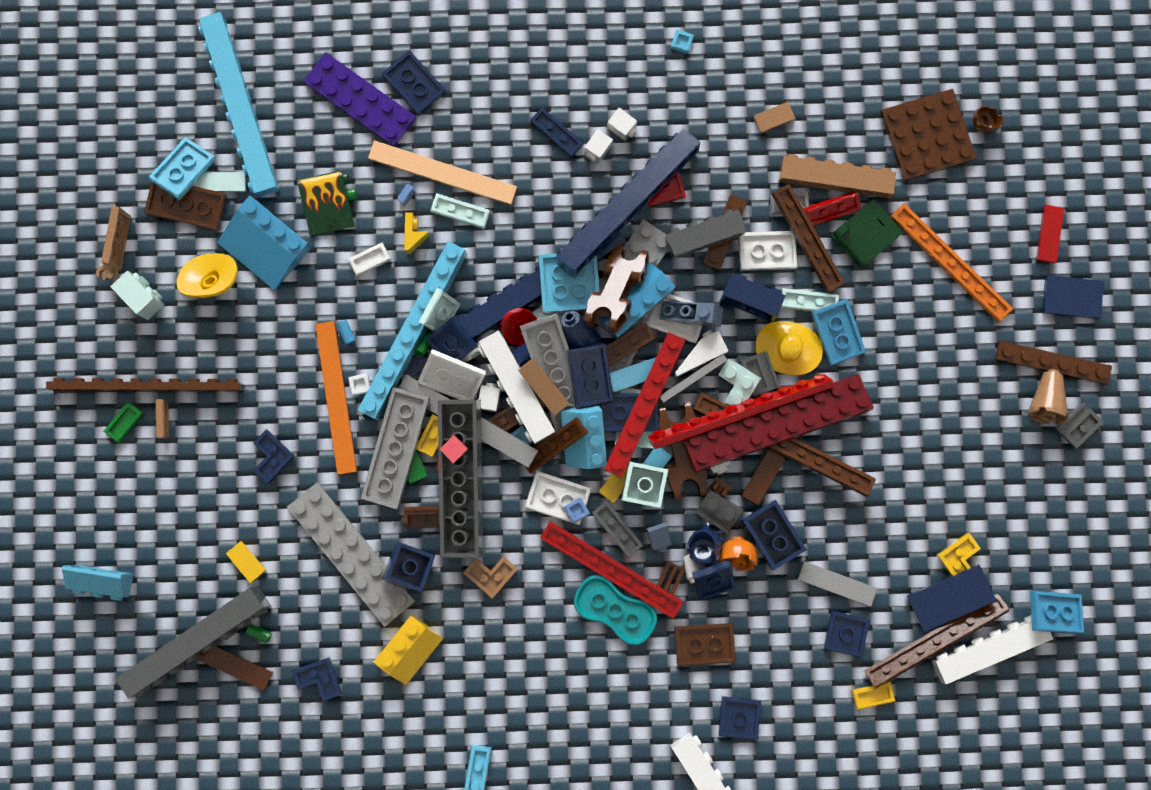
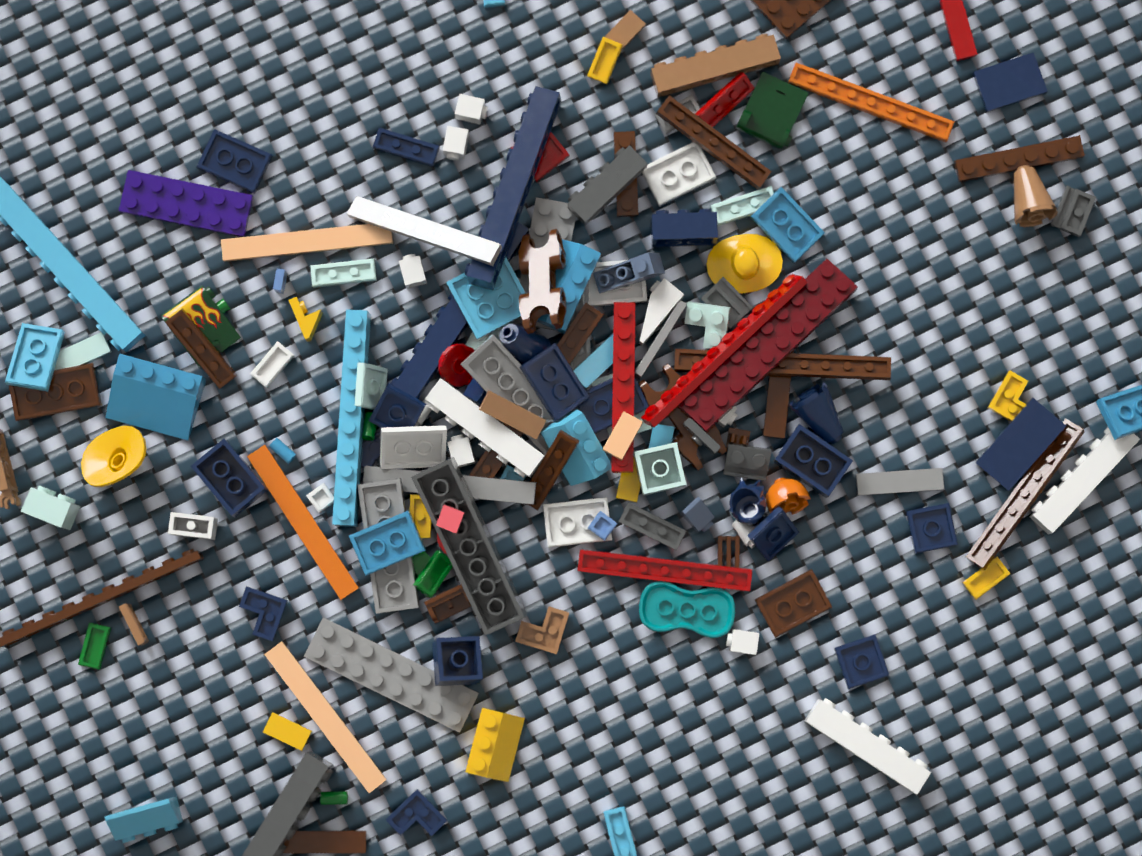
camera: 20 degrees left, 0 degrees up
none -> reddish brown tile [165,308,237,389]
none -> white brick [168,512,218,540]
none -> dark blue brick [191,439,268,518]
none -> light nougat tile [264,641,387,793]
none -> tile [347,196,502,266]
none -> dark azure tile [349,510,426,576]
none -> white brick [399,254,427,289]
none -> green tile [413,550,453,598]
none -> yellow tile [587,37,623,84]
none -> light nougat tile [603,411,643,460]
none -> dark grey plate [683,418,720,455]
none -> white brick [726,629,760,655]
none -> dark blue cone [789,382,844,444]

